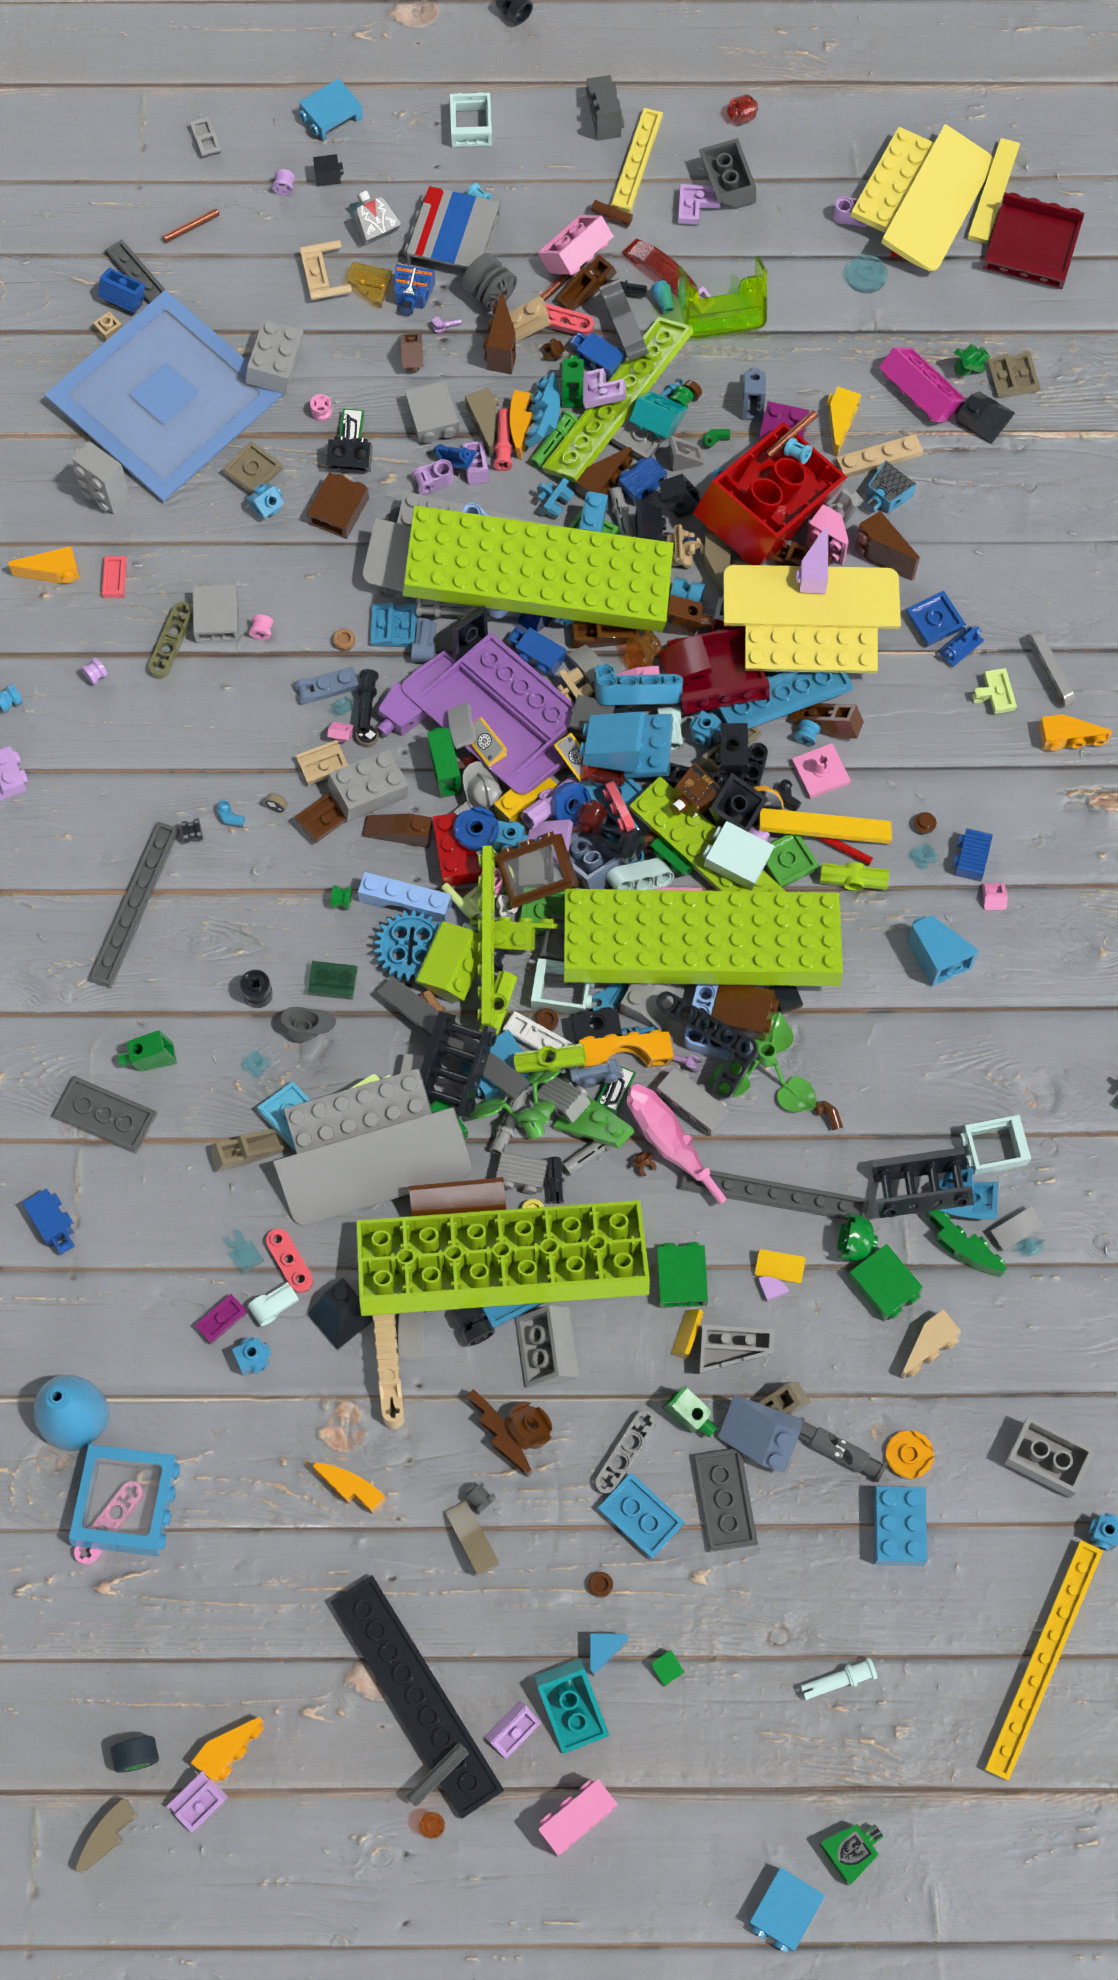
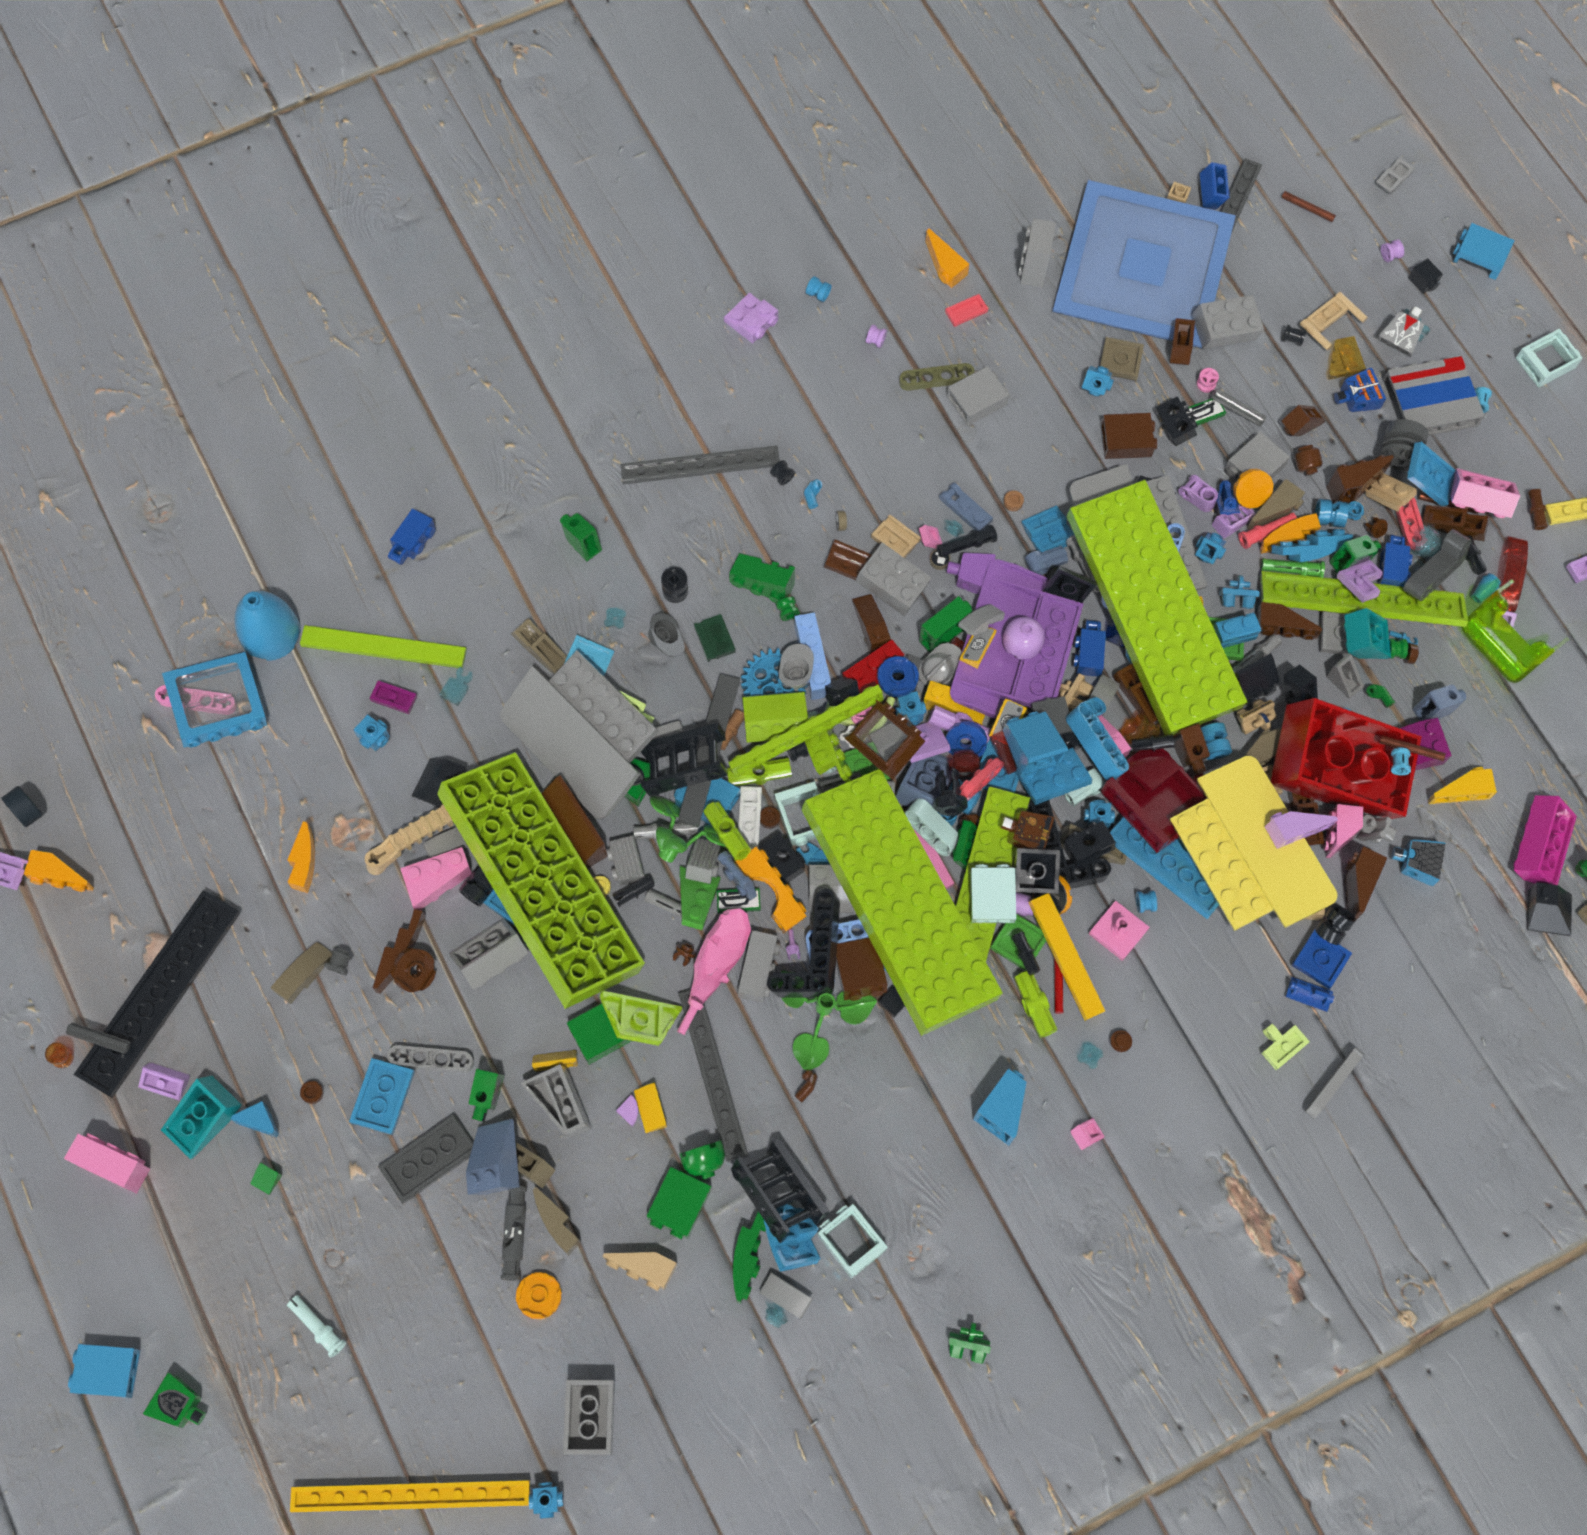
camera: 60 degrees right, 0 degrees up
dark grey tile [53,1076,157,1154] -> none
light aqua piece [248,1282,299,1327] -> none
bright pink wheel [249,614,274,640] -> none
coral plate [266,1229,313,1293] -> none
lavender hand [431,317,462,333] -> none
blue brick [618,456,667,505] -> none
dark azure hand [622,1026,655,1036] -> none
black arm [777,779,802,811] -> none
reddish brown slope [790,703,864,739] -> none
tan plate [836,434,923,478] -> none
dark azure brick [873,1486,927,1566] -> none
blue brick [952,828,993,881] -> none
light orange slope [1038,714,1112,751] -> none
none -> lime tile [300,625,467,669]
none -> bright pink wedge [400,847,472,911]
none -> dark tan slope [533,1187,581,1256]
none -> lime wing [600,991,682,1046]
none -> green wedge [729,553,795,603]
none -> light grey piece [779,643,814,691]
none -> black brick [825,677,860,706]
none -> lavender cylinder [1003,617,1045,659]
none -> black axle [1011,932,1040,975]
none -> black axle [1131,734,1174,752]
none -> reddish brown slope [1170,318,1195,365]
none -> dark azure brick [1195,532,1226,564]
none -> dark grey axle [1212,389,1266,426]
none -> light orange tile [1233,468,1273,509]
none -> black bush [1282,324,1306,346]
none -> reddish brown head [1294,445,1323,476]
none -> dark azure wheel [1315,499,1349,528]
none -> black wheel [1315,904,1356,945]
none -> dark azure plate [1348,501,1364,521]
none -> dark azure plate [1407,442,1456,506]
none -> clear light blue hair [1415,525,1443,558]

